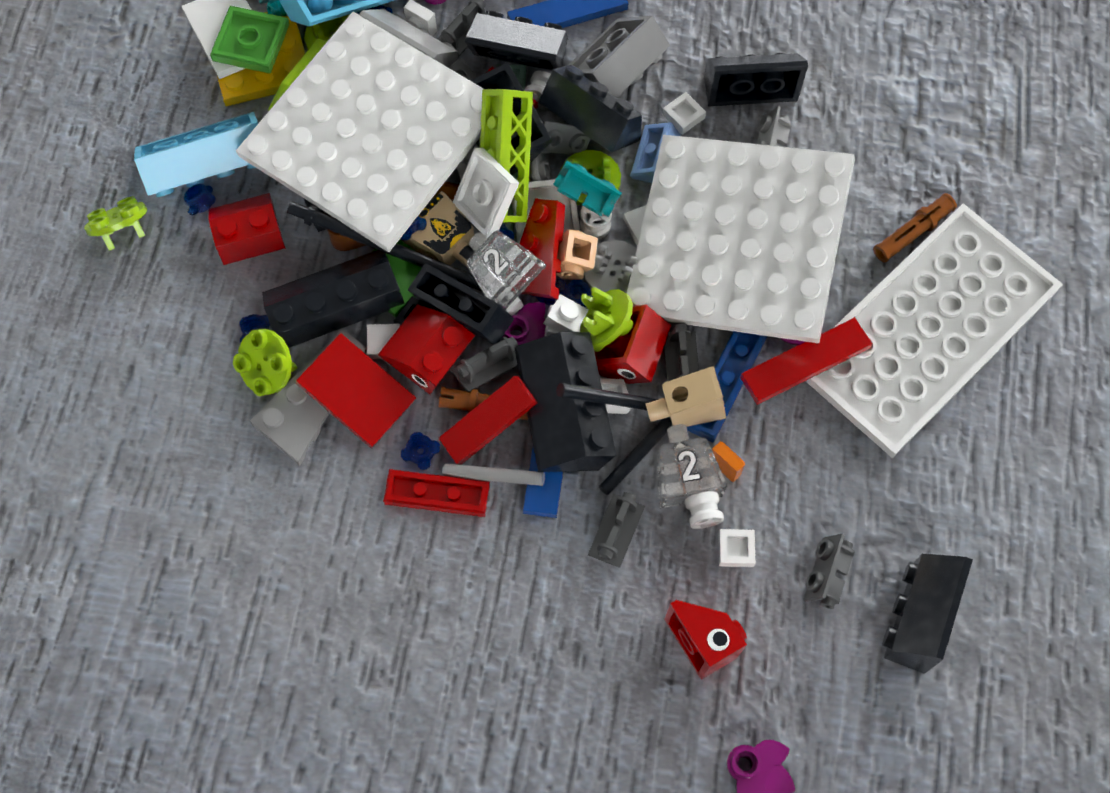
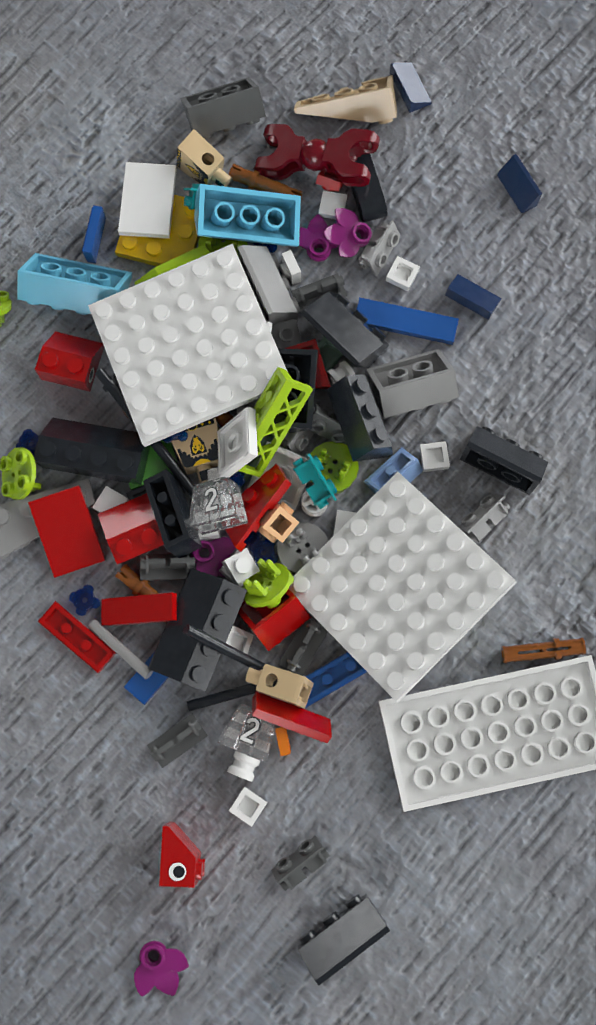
camera: 35 degrees right, 10 degrees up
clear blue plate [183,184,216,216] -> none
bright green tile [210,6,290,74] -> none
red tile [740,317,873,405] -> none
none -> blue tile [82,205,106,264]
none -> red tile [252,691,332,743]

